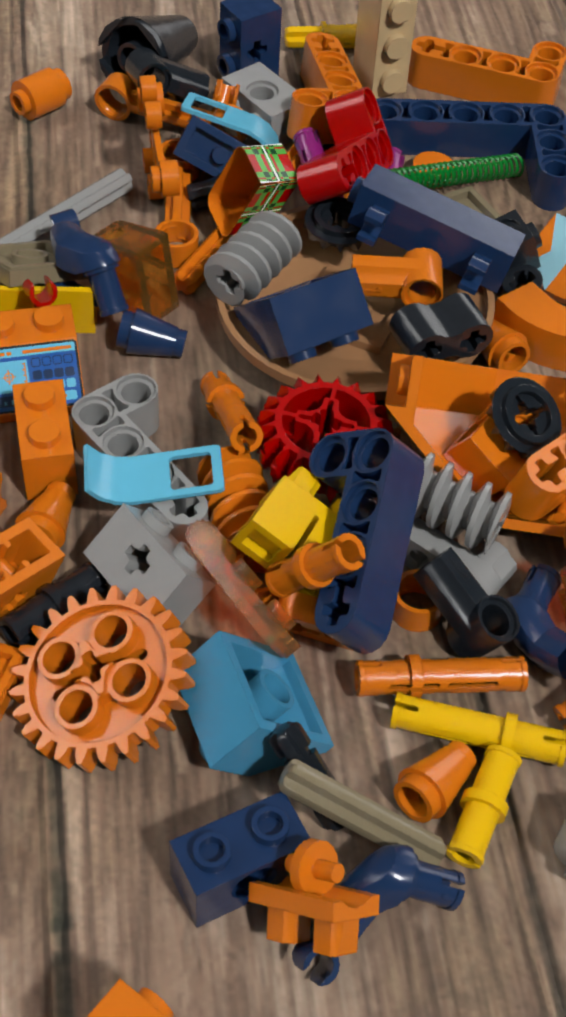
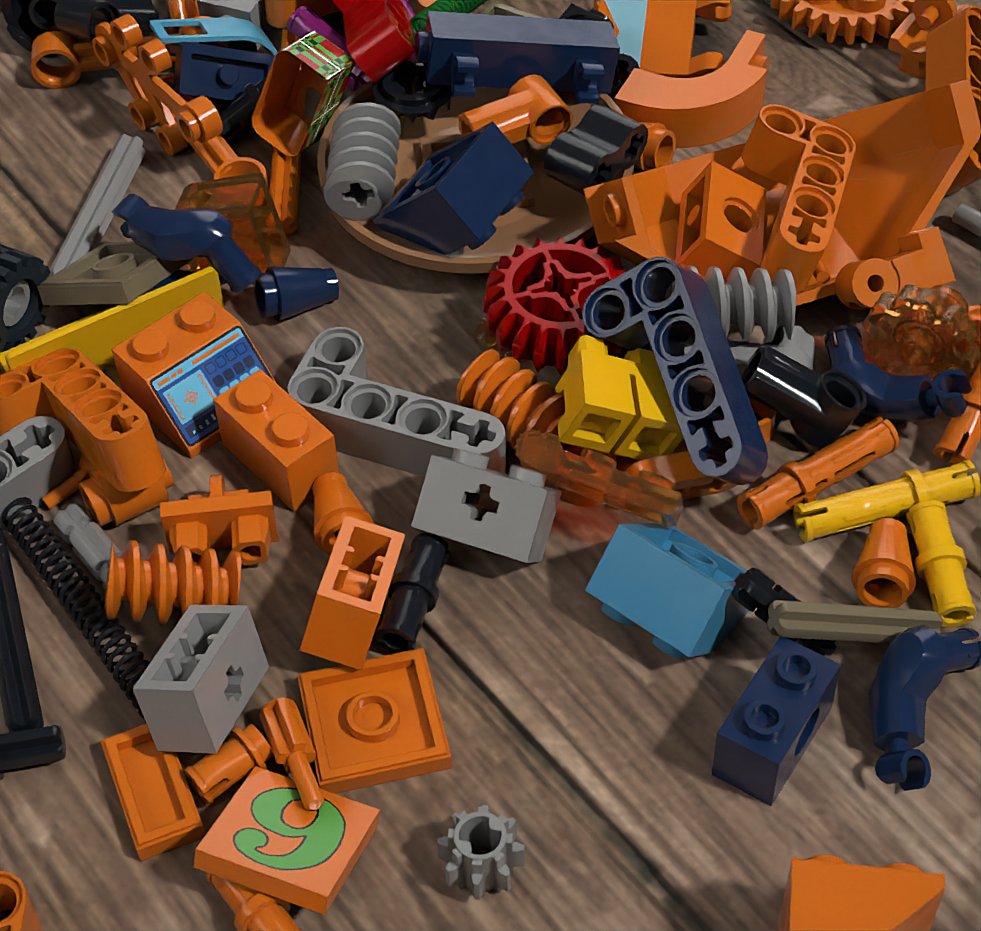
camera: 25 degrees left, 0 degrees up
orange gear [9,585,196,773] -> none
red hand [22,275,58,308] -> none
medium azure piece [83,444,225,505] -> none
orange pin [200,370,263,453] -> none
orange hips [248,838,380,957] -> none
orange pin [265,533,366,598] -> none
black gear [485,377,562,459] -> none

